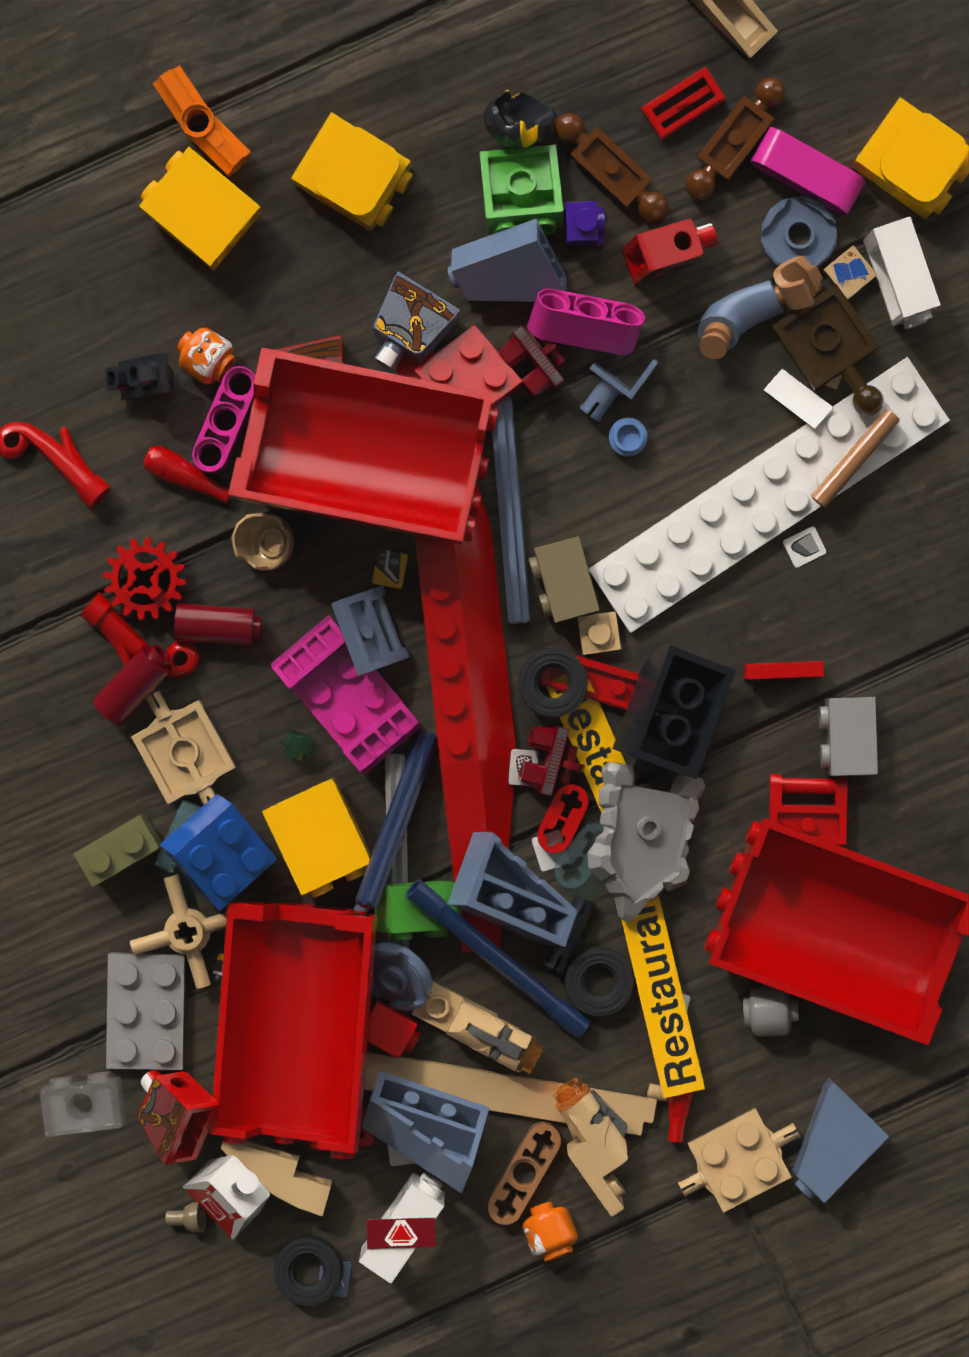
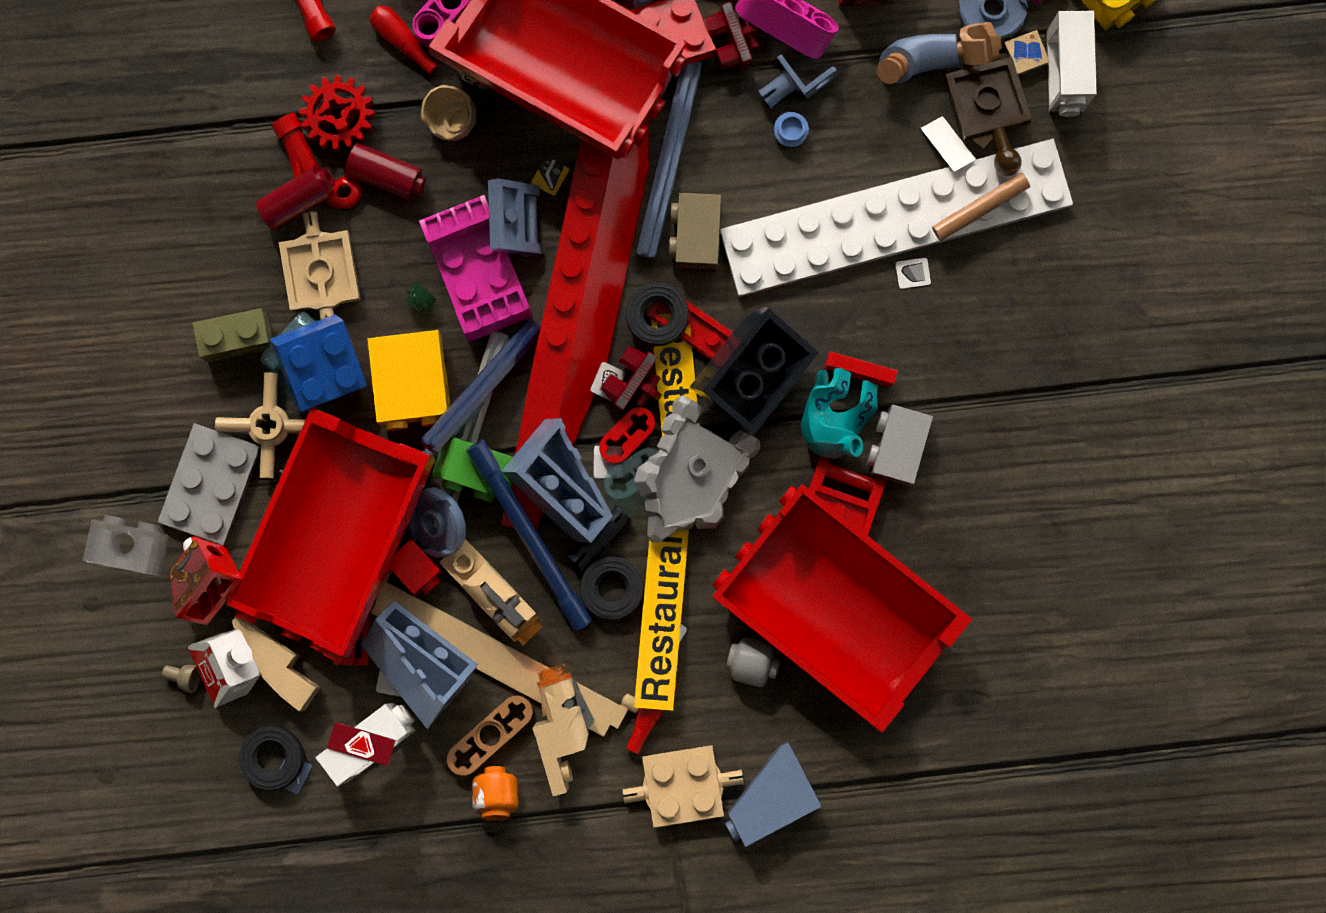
camera: 20 degrees right, 5 degrees down
tan plate [577,611,621,655] -> none
none -> teal piece [801,368,878,459]

